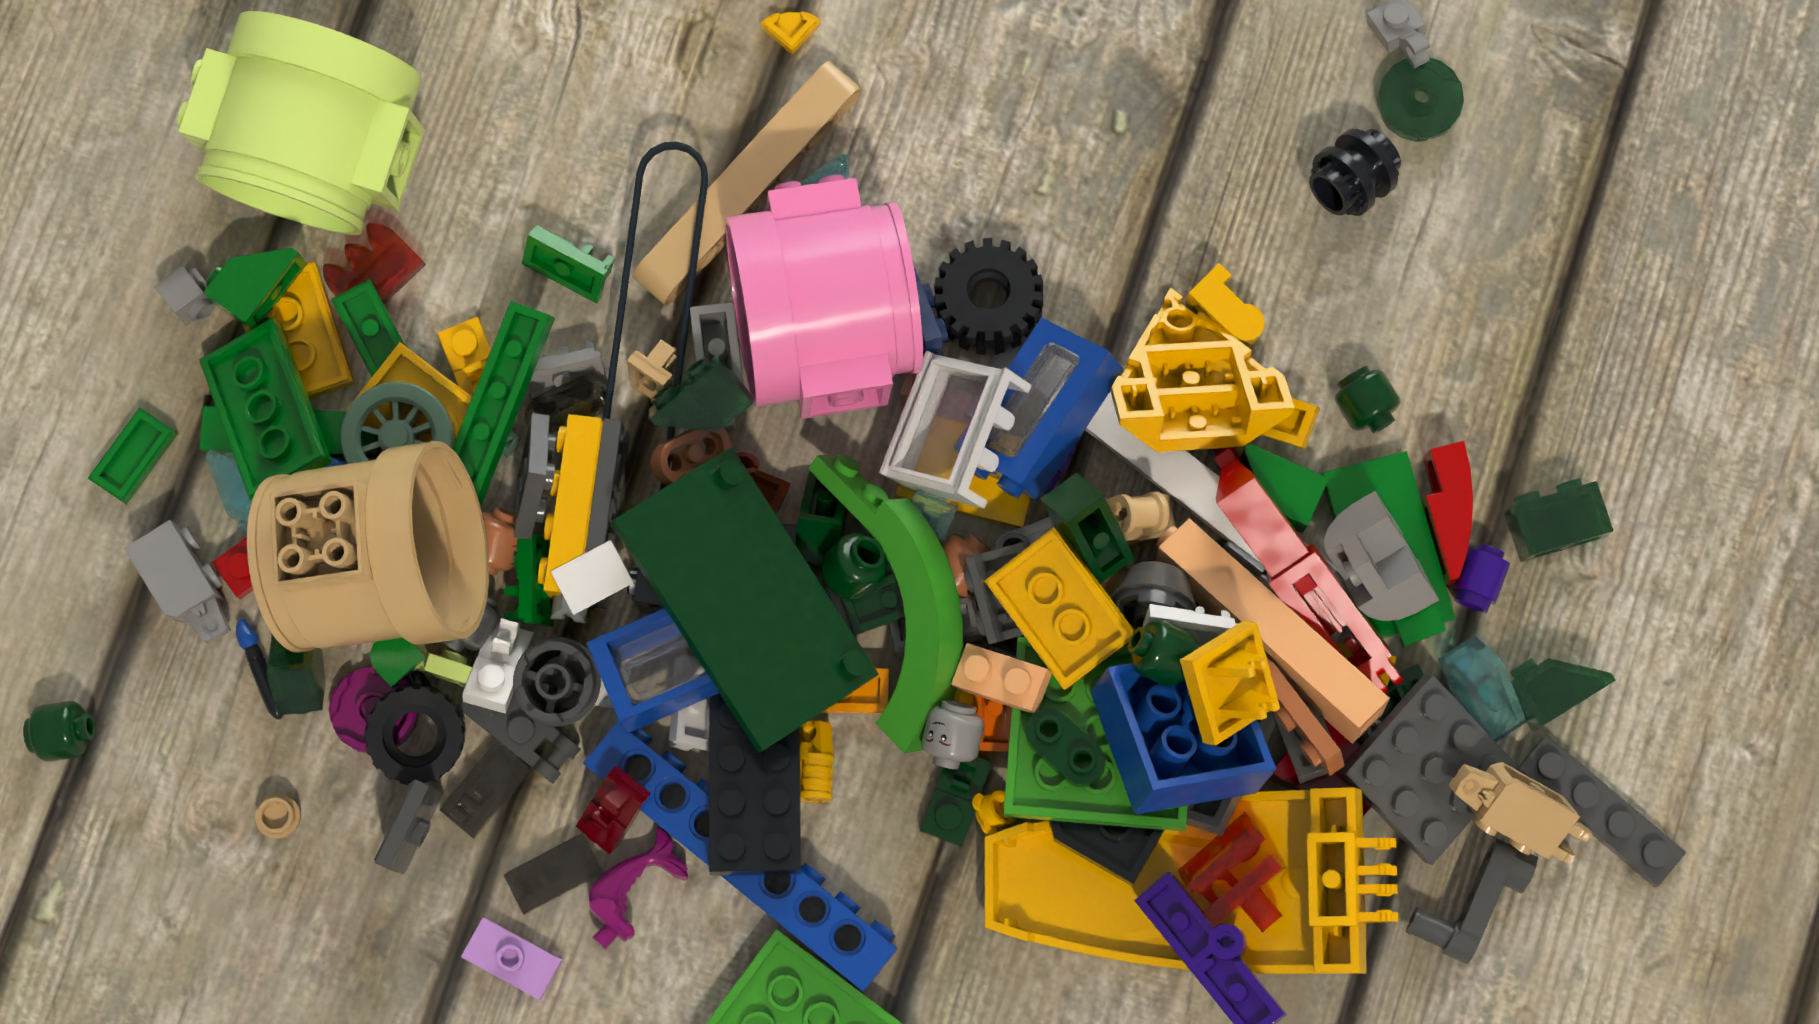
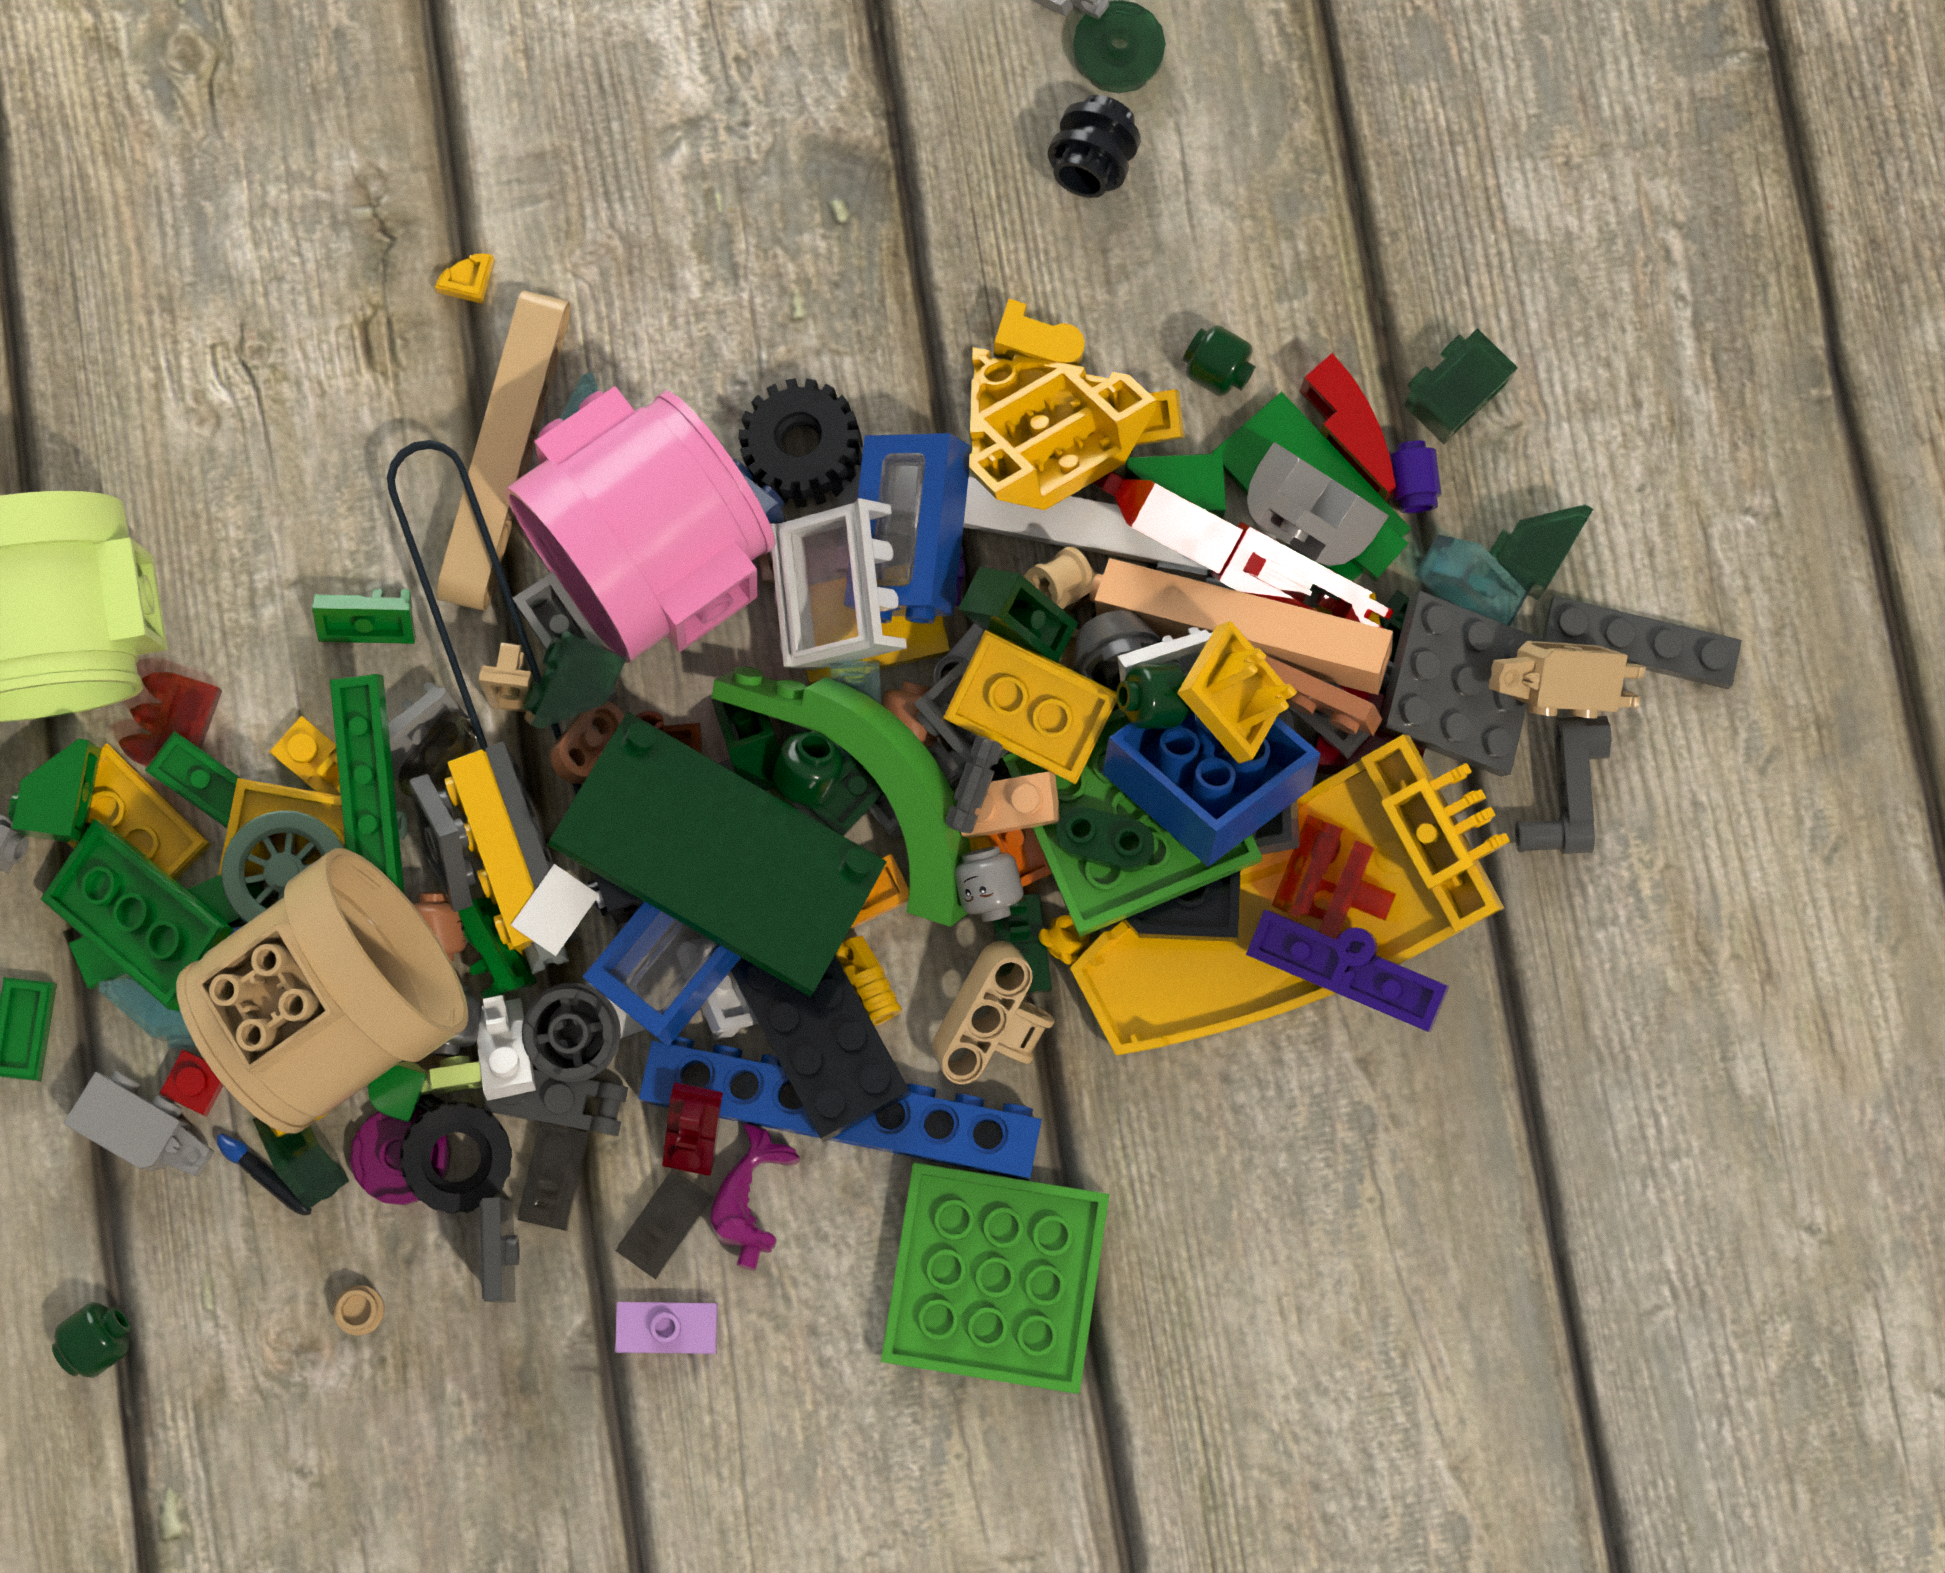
camera: 30 degrees left, 0 degrees up
none -> tan piece [932,941,1055,1084]
none -> dark grey axle [946,736,1003,833]

